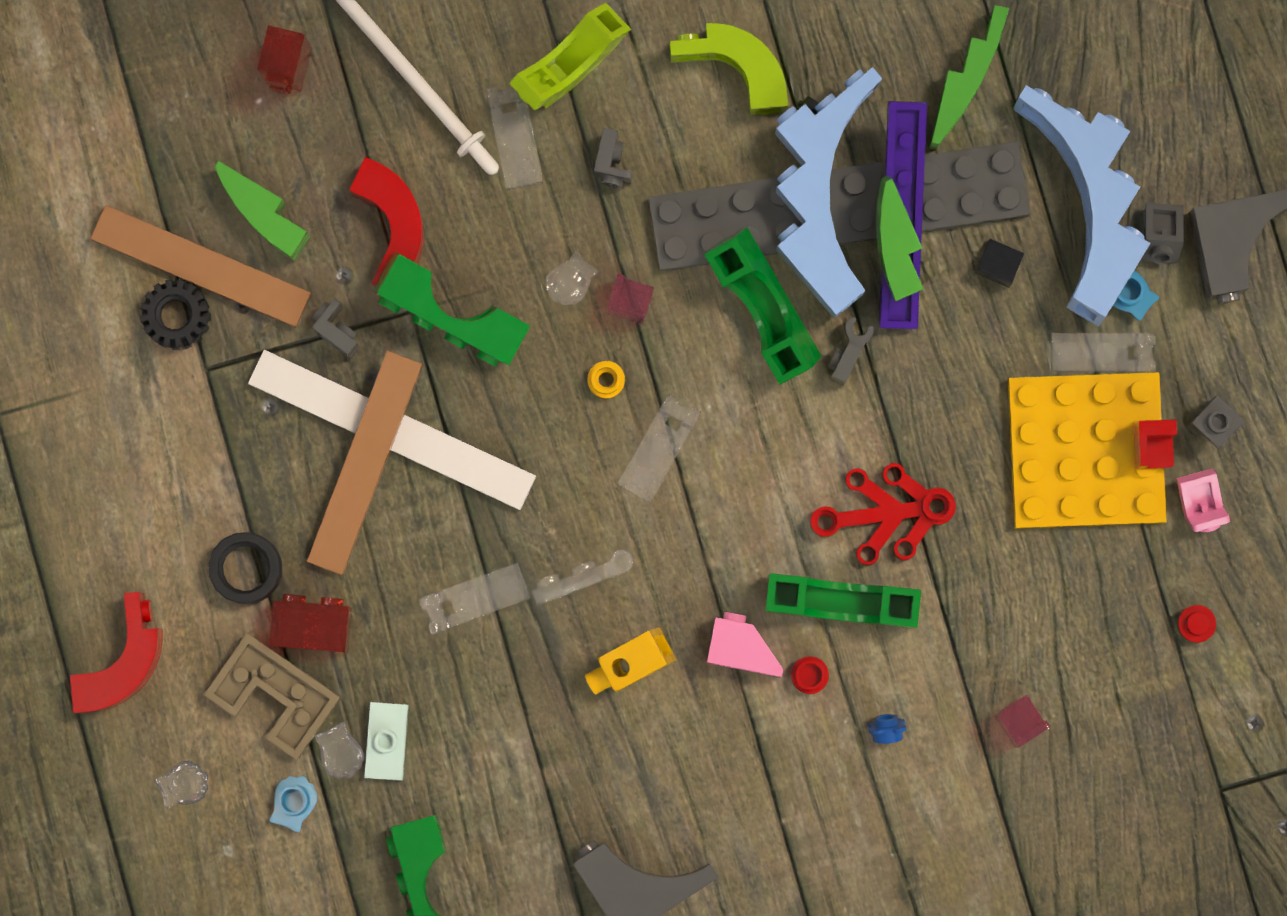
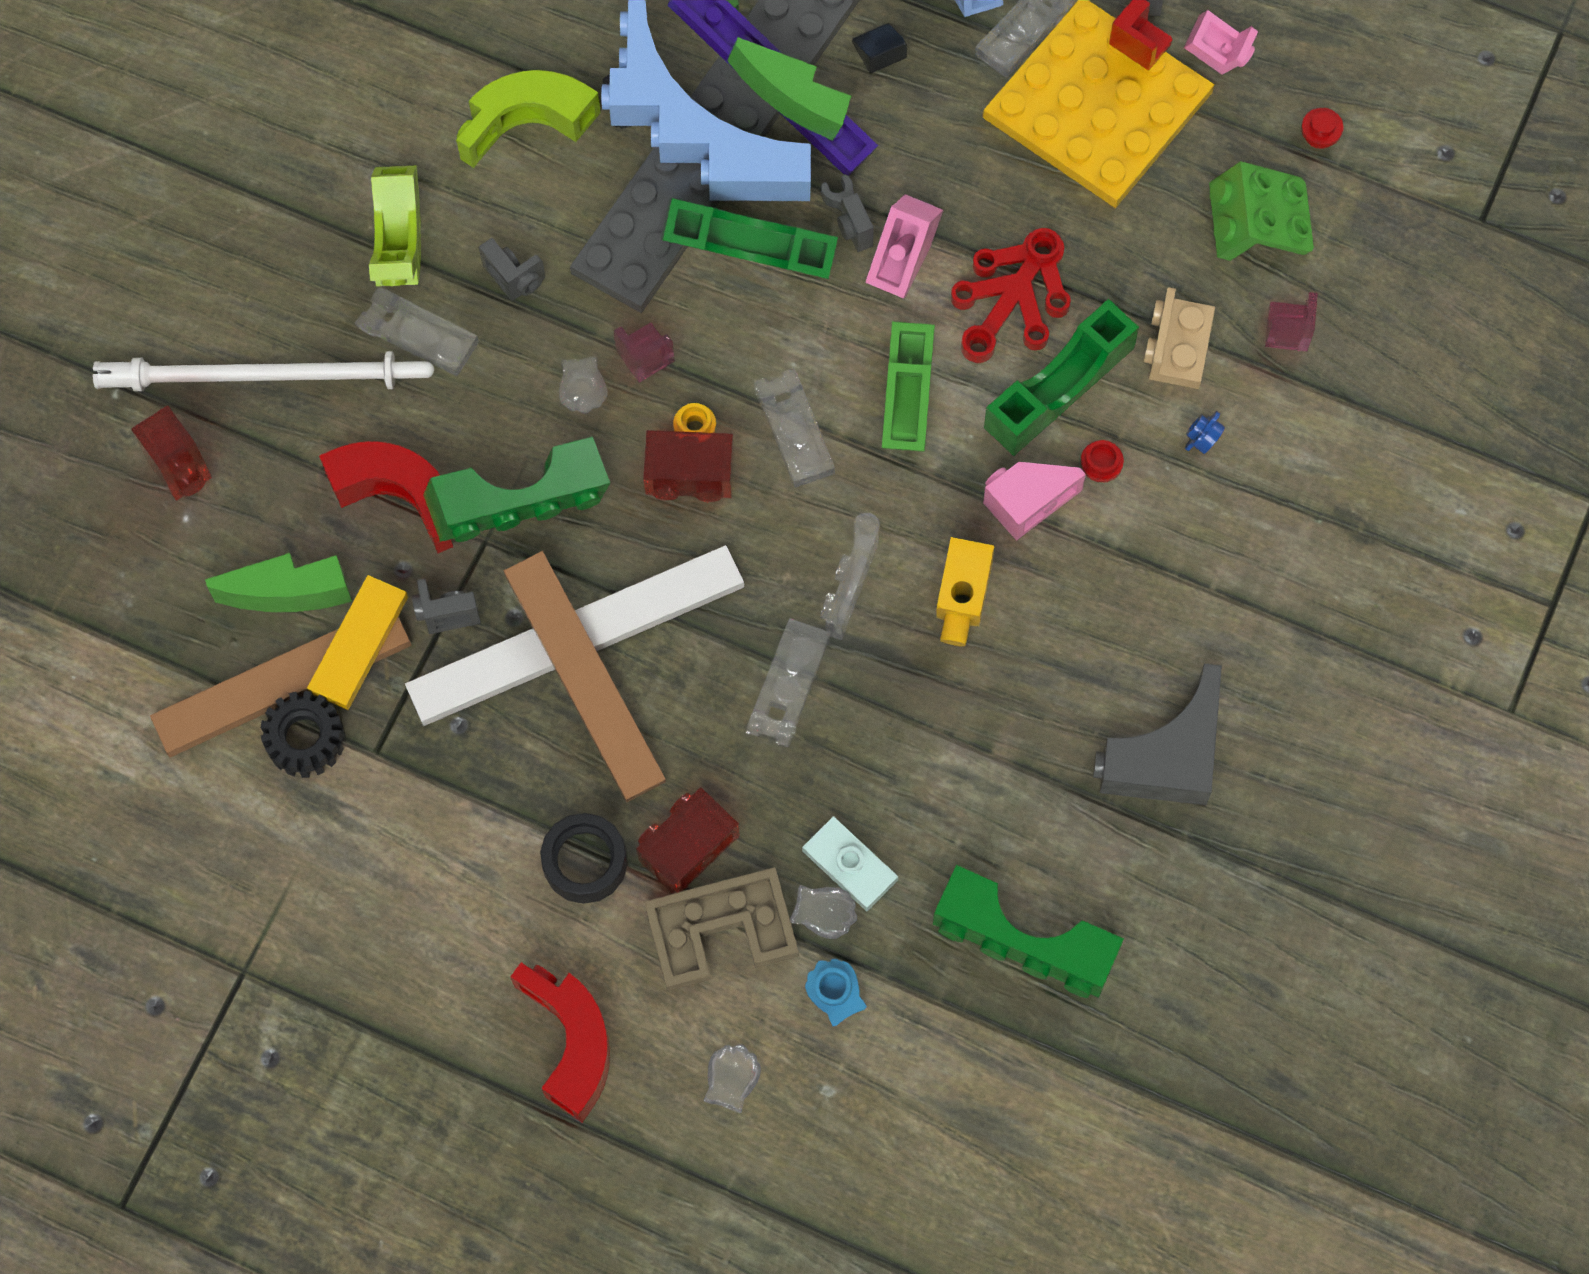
camera: 50 degrees left, 15 degrees down
none -> yellow tile [307,575,408,710]
none -> clear red brick [643,430,734,502]
none -> bright pink slope [865,194,943,298]
none -> bright green slope [882,321,935,452]
none -> tan bracket [1144,287,1215,389]
none -> bright green bracket [1209,161,1314,261]

